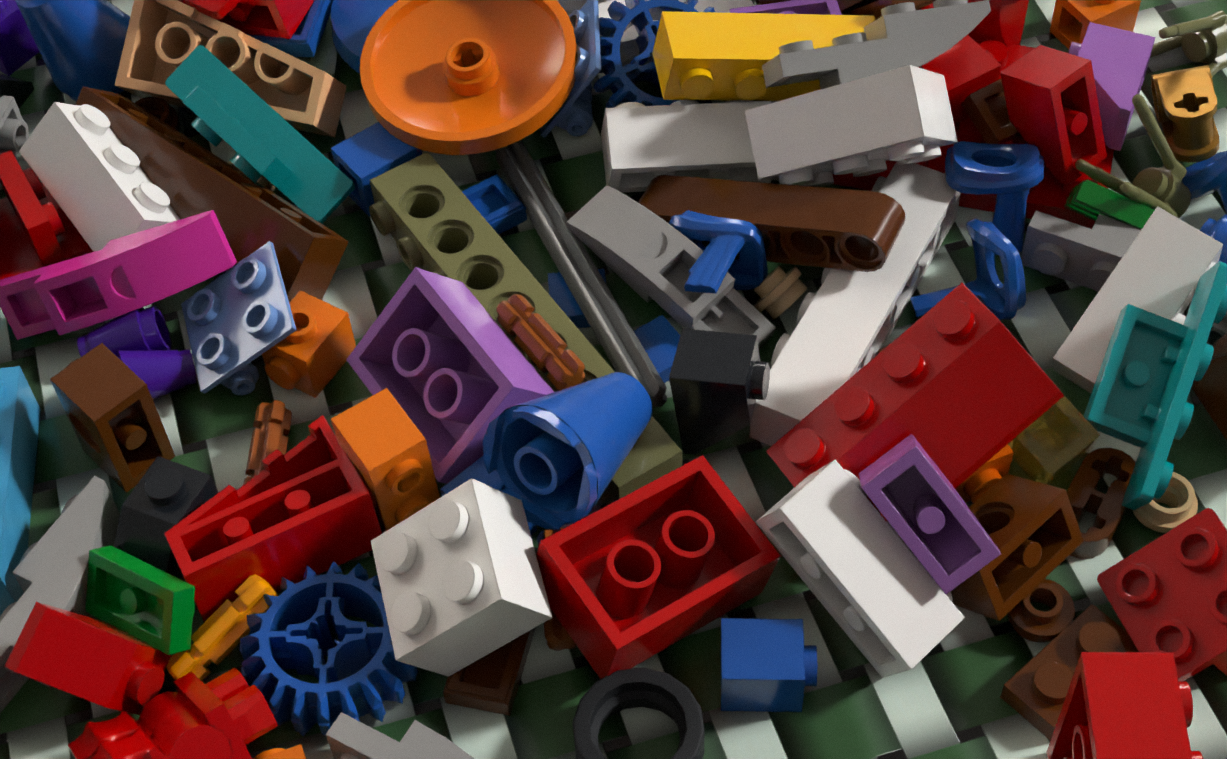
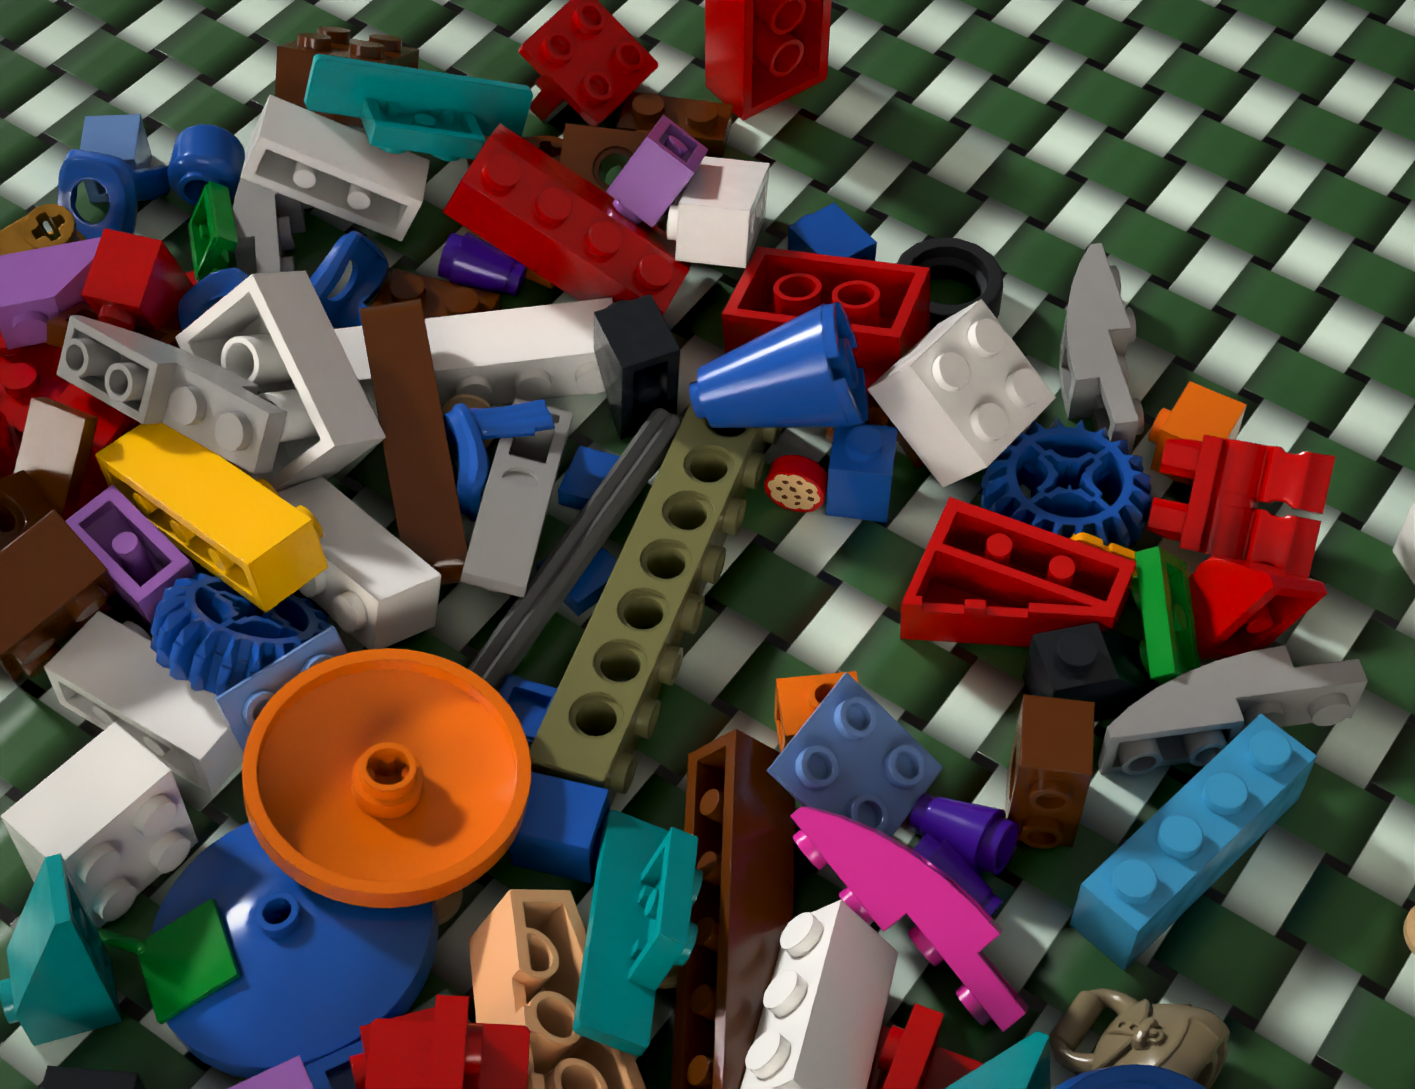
camera: 130 degrees left, 0 degrees up
dark orange axle [243,400,292,485] -> none
orange brick [331,388,440,533] -> none
medium lavender brick [346,267,554,484] -> none
dark orange axle [496,294,586,390] -> none
olive plant [1075,94,1191,218] -> none

